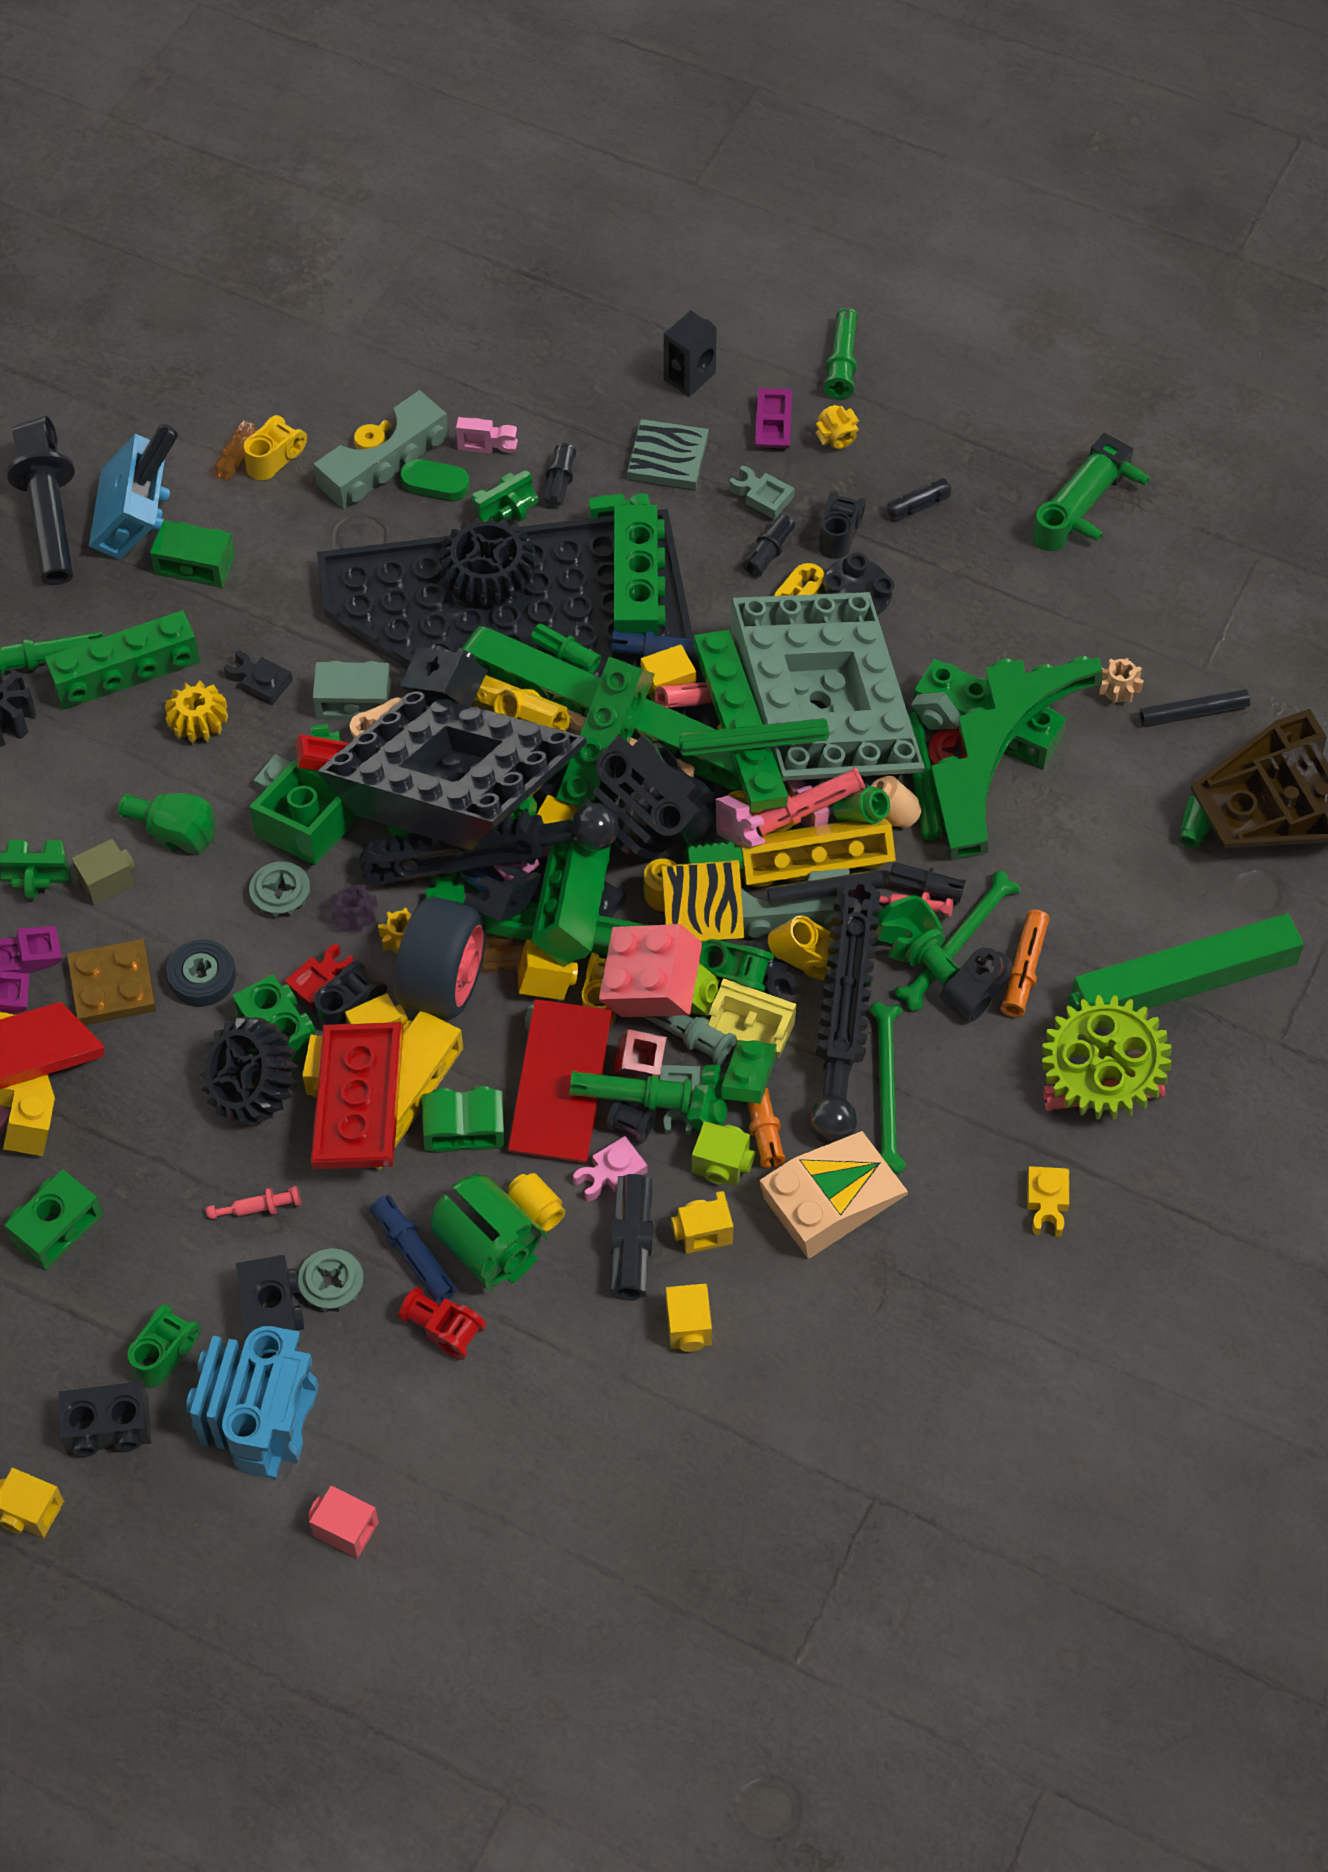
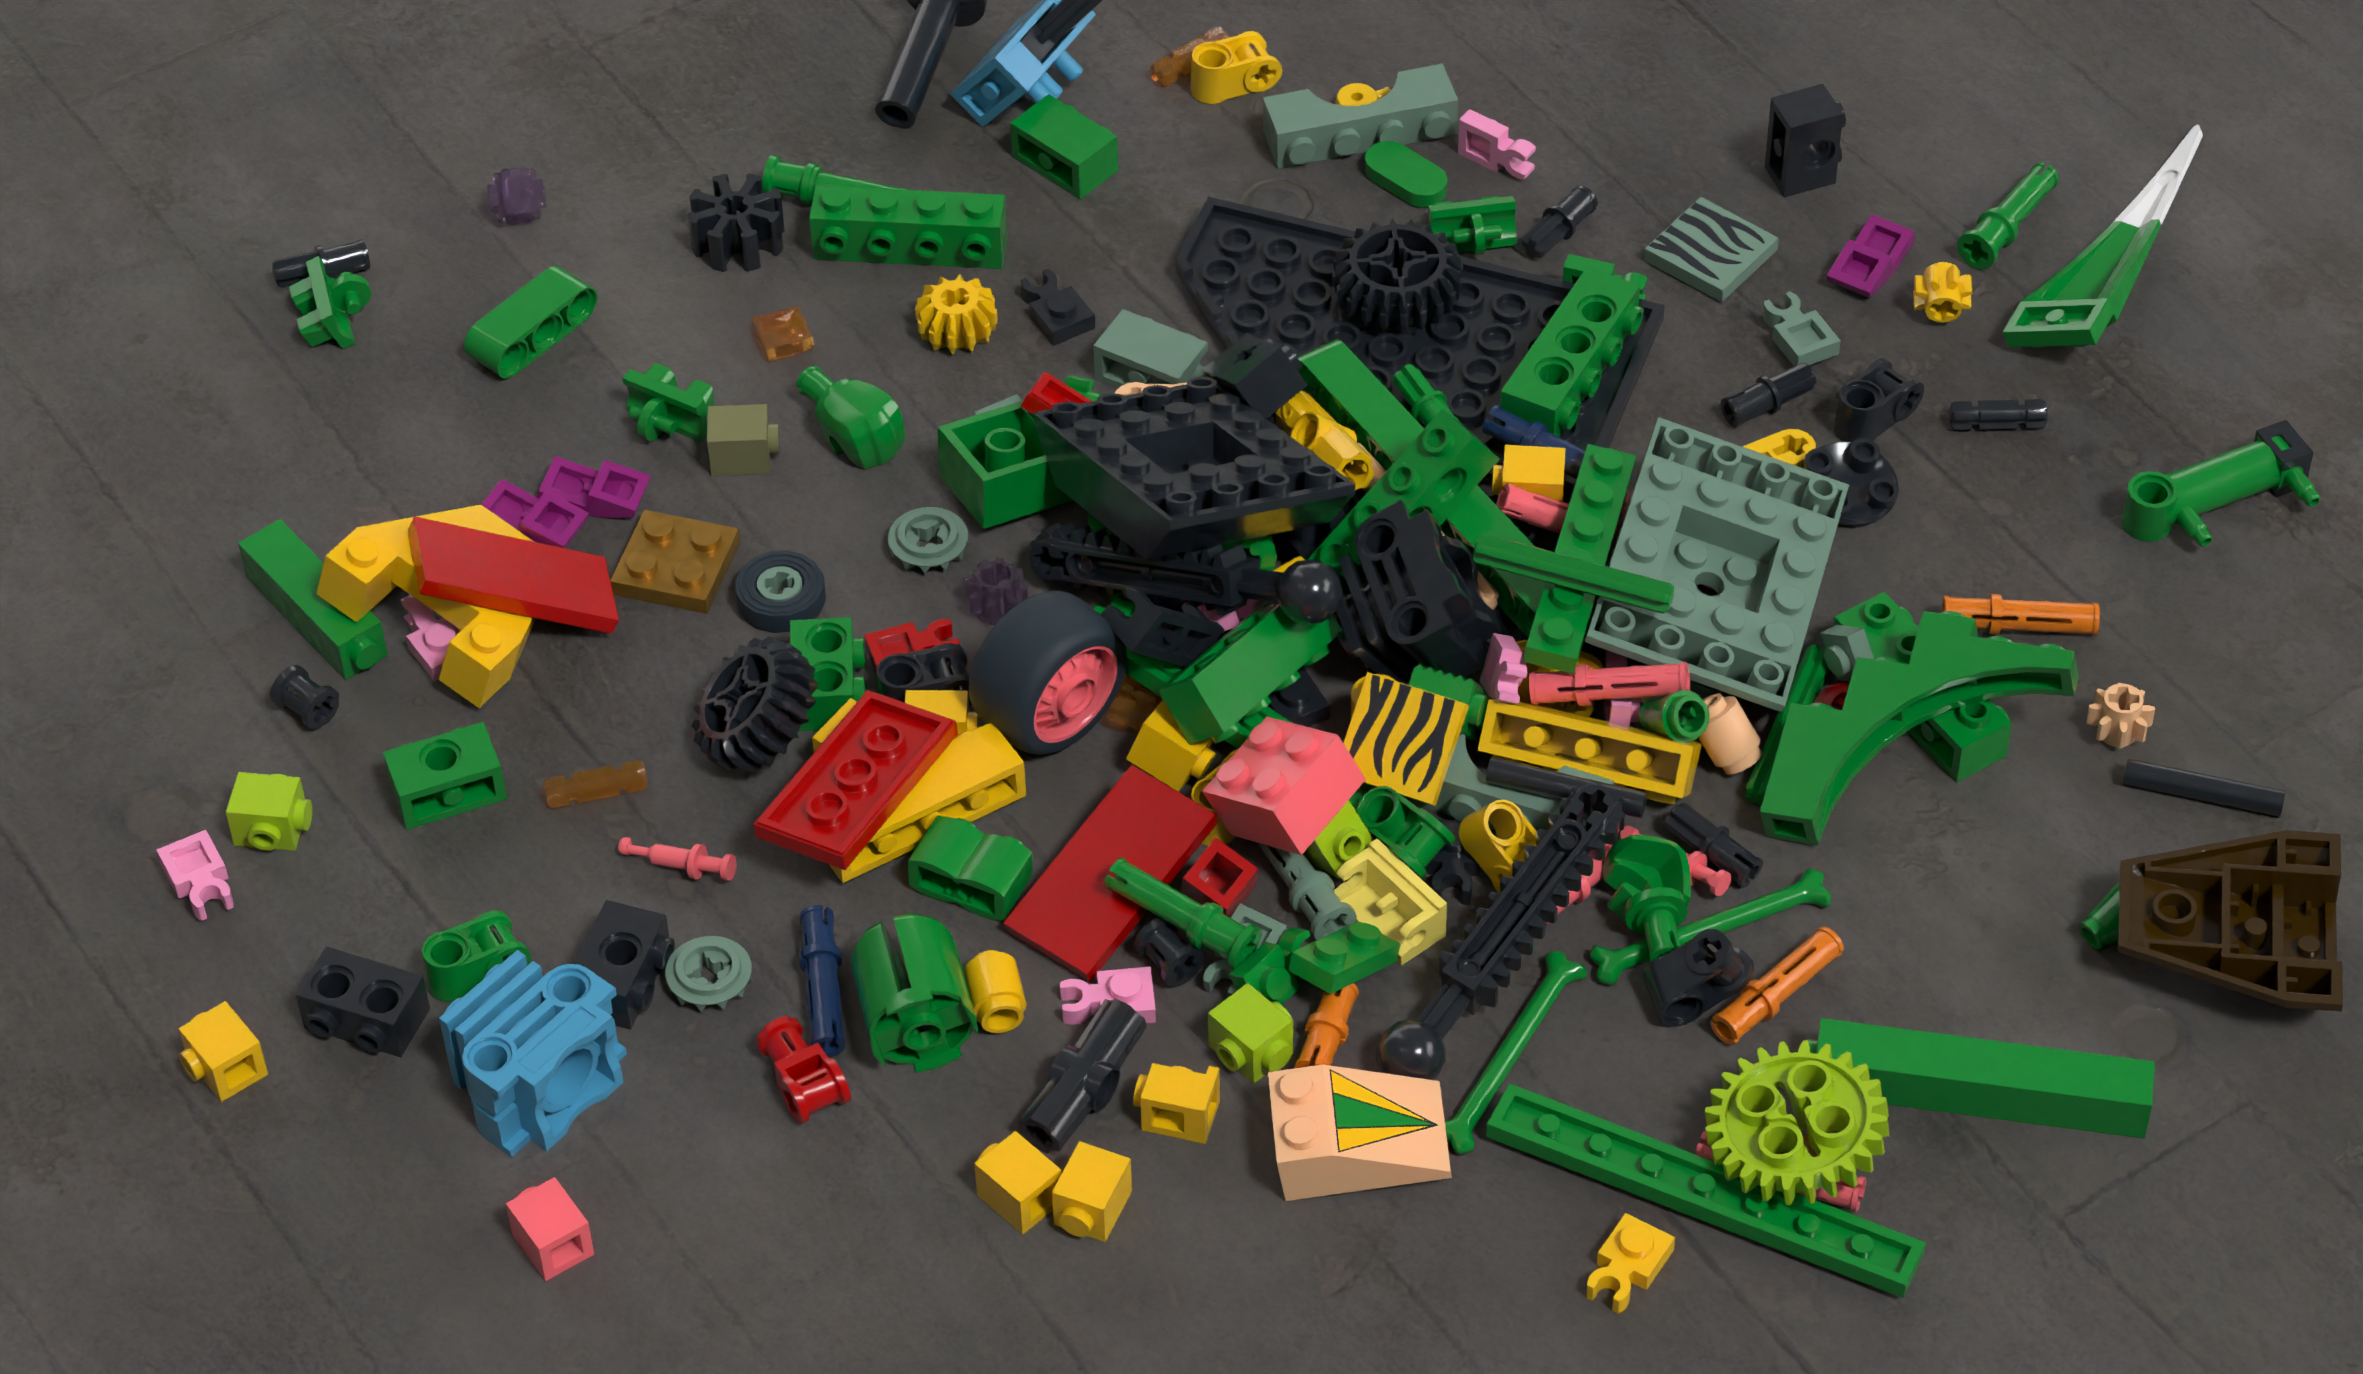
camera: 30 degrees right, 10 degrees down
none -> clear orange axle [544,760,648,809]
none -> clear orange tile [752,305,814,362]
none -> yellow brick [974,1131,1062,1235]
none -> green plate [1486,1083,1926,1298]
none -> orange pin [1941,594,2100,636]
none -> green plate [2003,124,2203,348]

